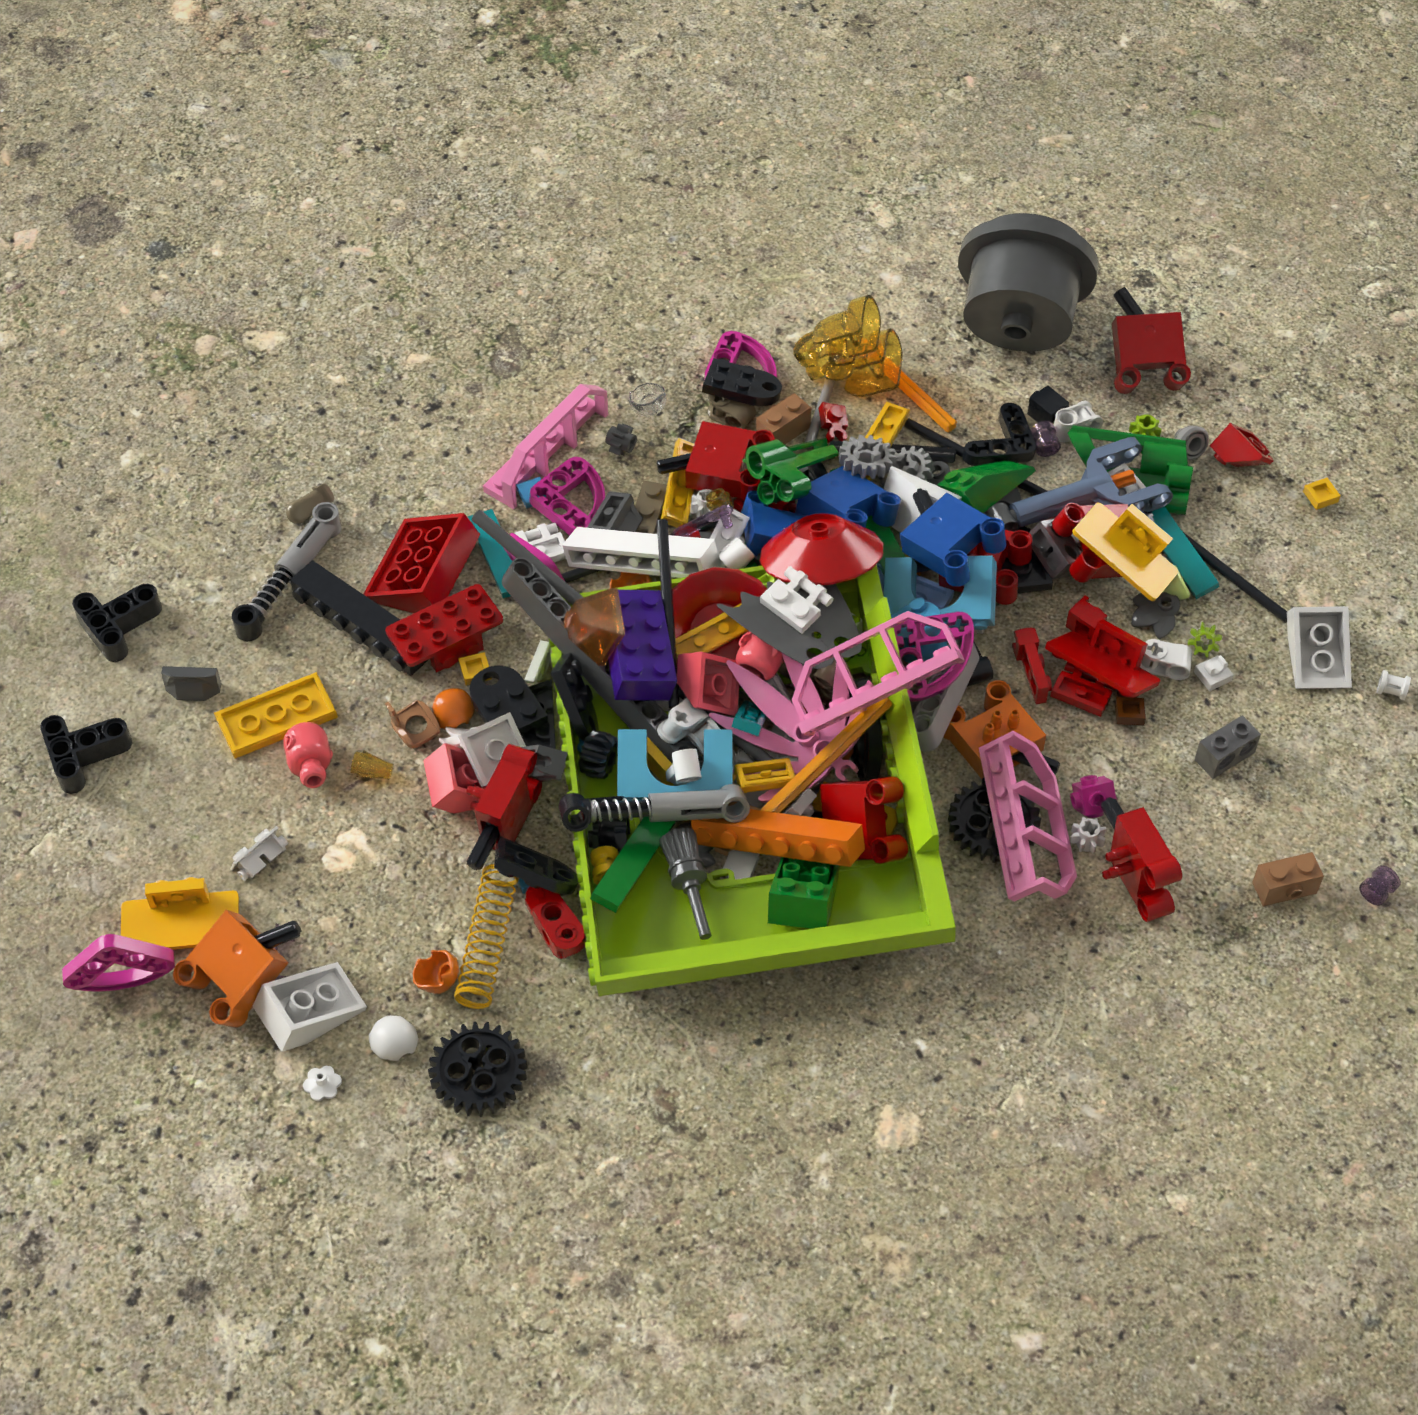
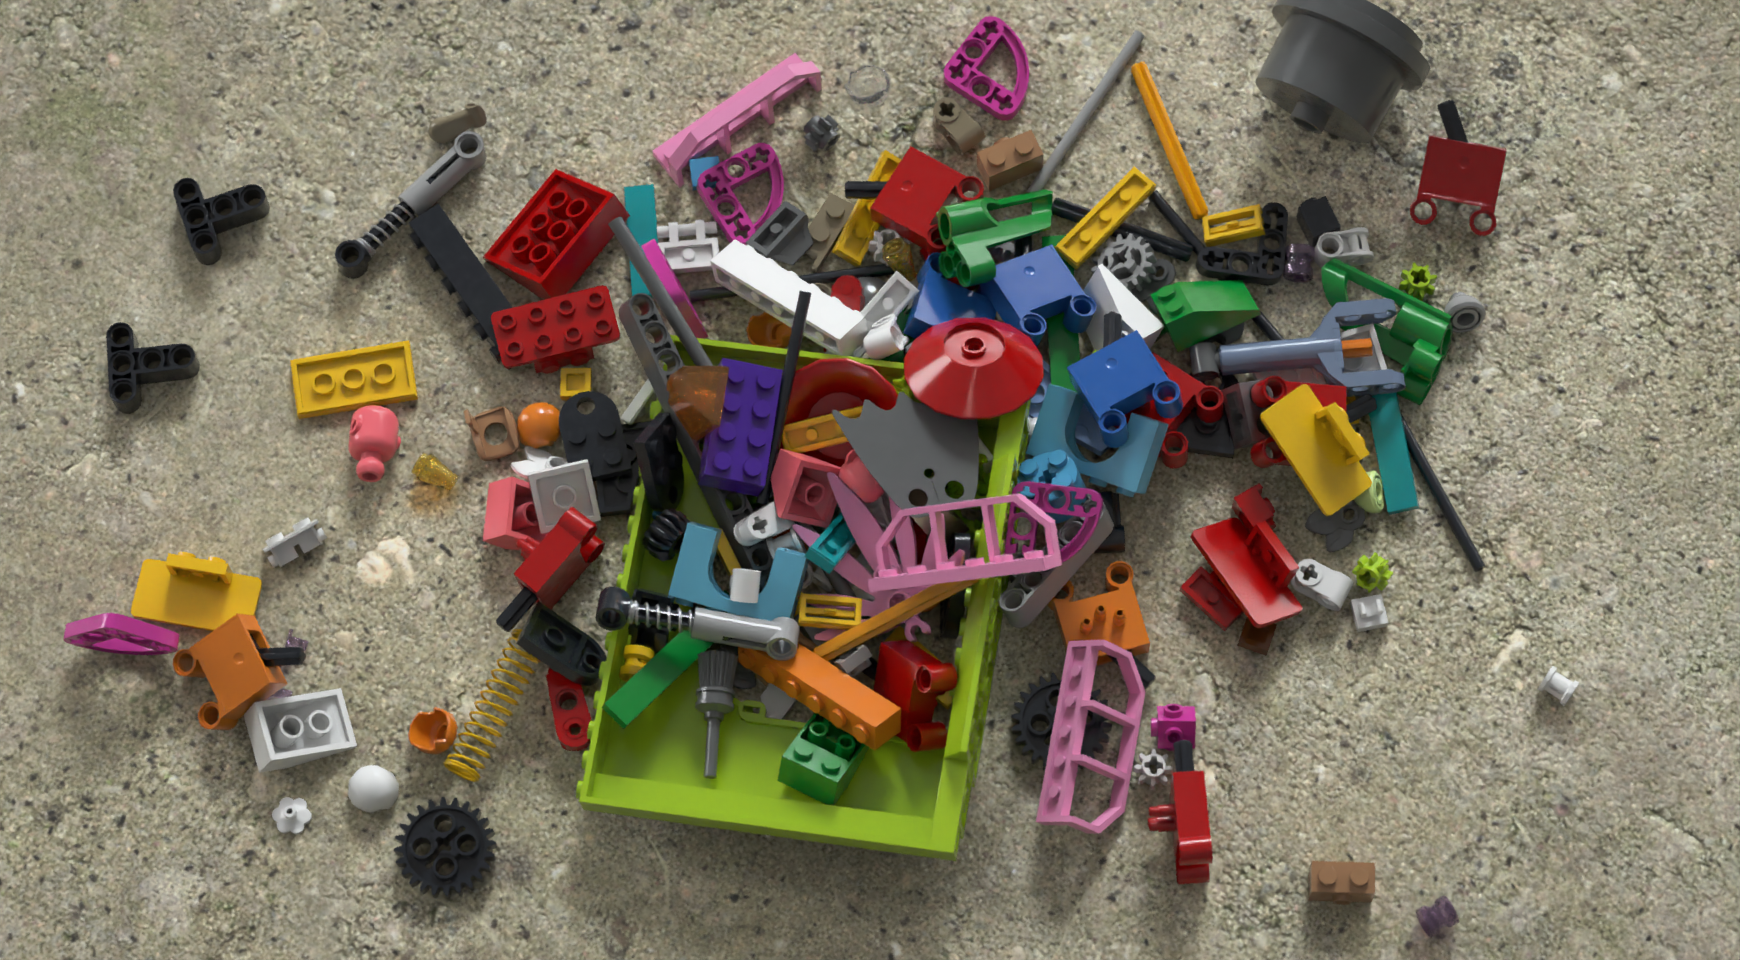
camera: 20 degrees right, 15 degrees up
dark grey slope [161,666,222,701] -> none
dark grey hinge [522,745,567,782] -> none
piece [673,505,733,537] -> none
black plate [702,358,782,406] -> none
white plate [760,566,834,634] -> none
clear yellow piece [793,295,903,397] -> none
red plate [818,402,848,443] -> none
light grey gear [838,435,896,479] -> none
red plate [1012,627,1052,705] -> none
flat silver brick [1194,715,1261,779] -> none
red slope [1209,423,1274,467] -> none
white slope [1287,606,1352,689] -> none
yellow plate [1303,477,1341,510] -> none
none -> yellow tile [1202,204,1265,247]

